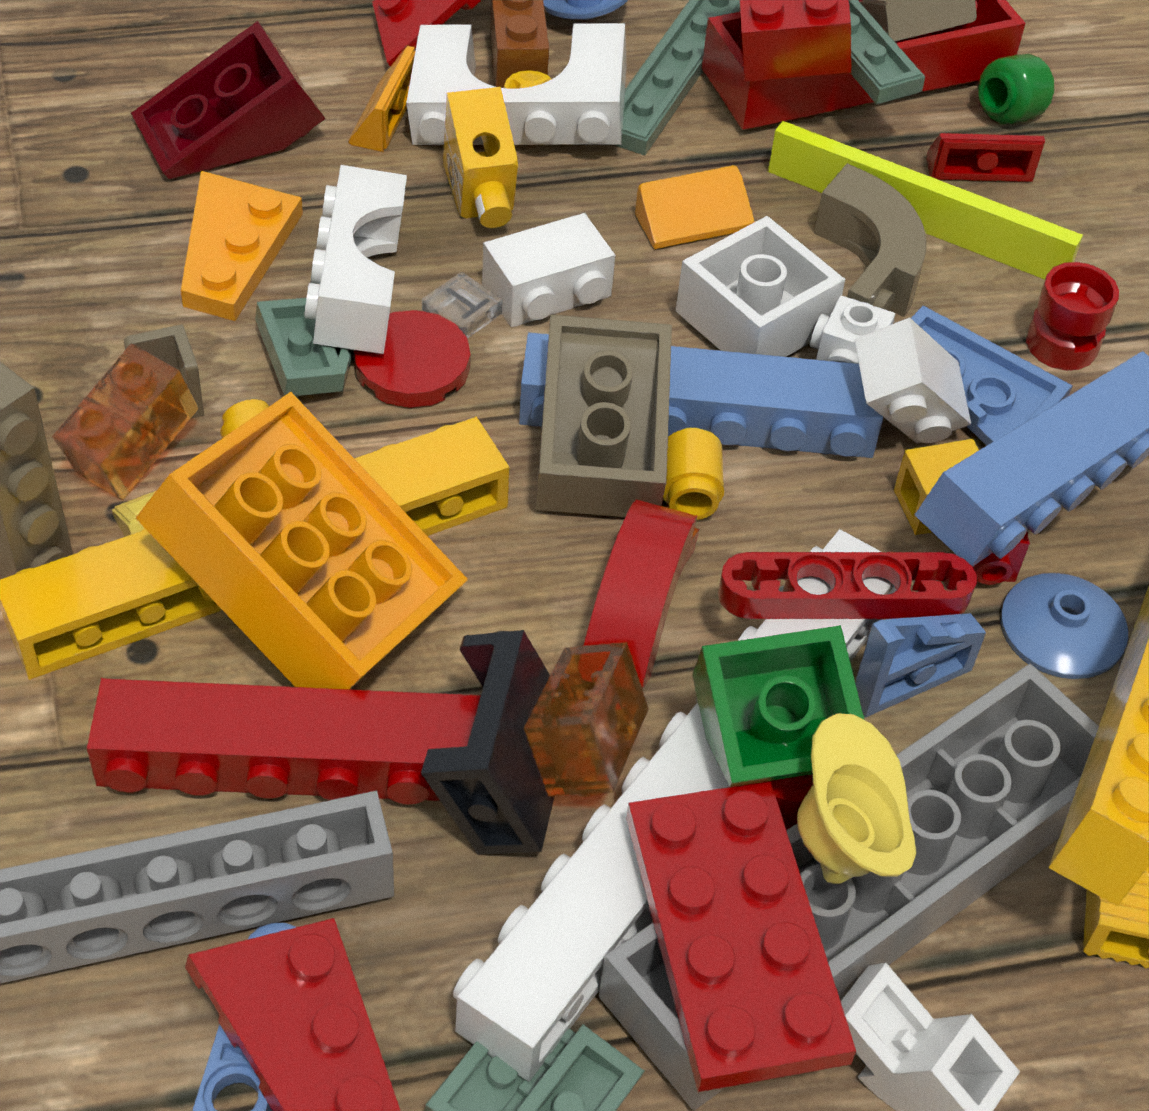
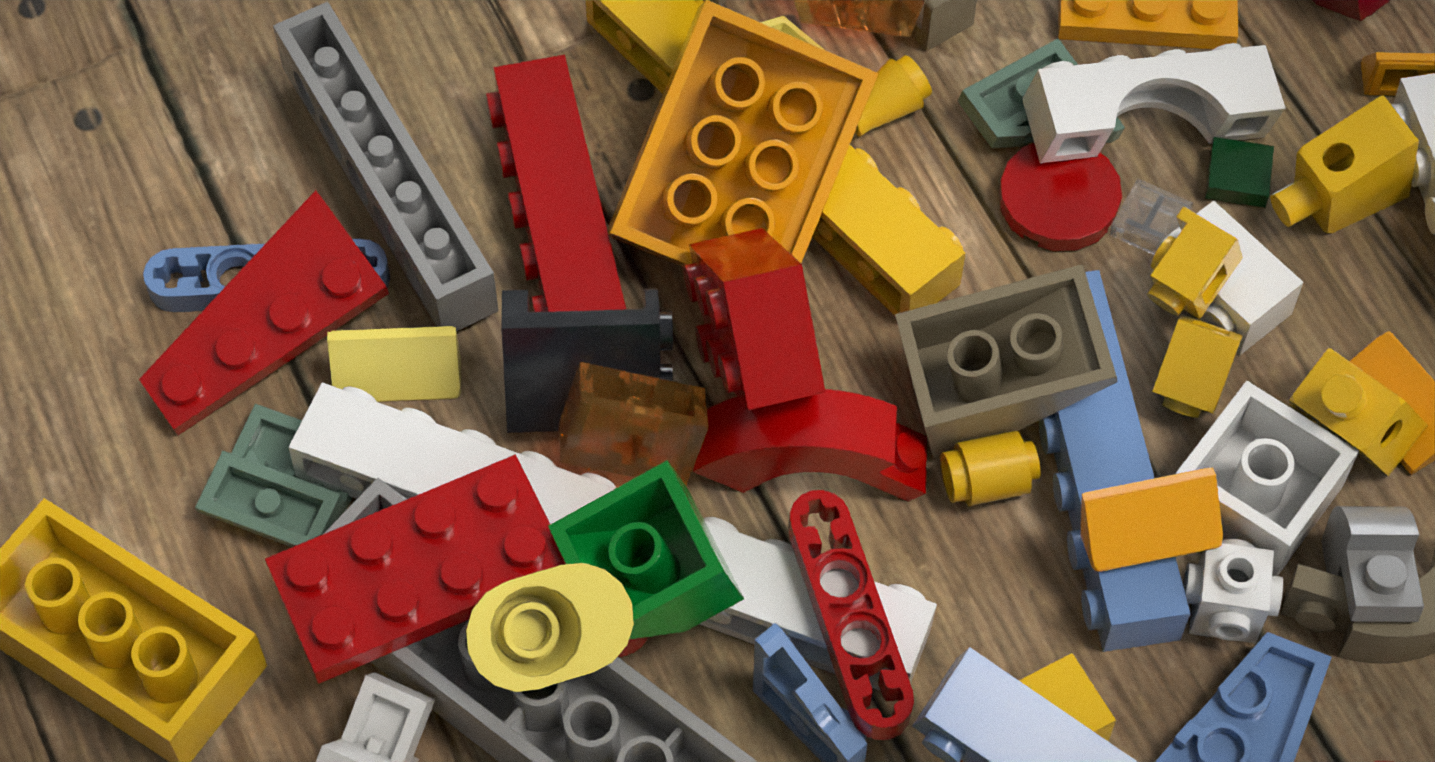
camera: 80 degrees right, 10 degrees up
white brick [855,317,971,443] -> none
none -> light yellow slope [327,326,461,402]
none -> red brick [683,228,826,410]
none -> light orange slope [1080,467,1223,572]
none -> yellow brick [1147,206,1243,319]
none -> yellow brick [1152,314,1243,418]
none -> dark green tile [1205,137,1274,208]
none -> yellow torso [1289,348,1428,477]
none -> light grey brick [1321,506,1424,622]

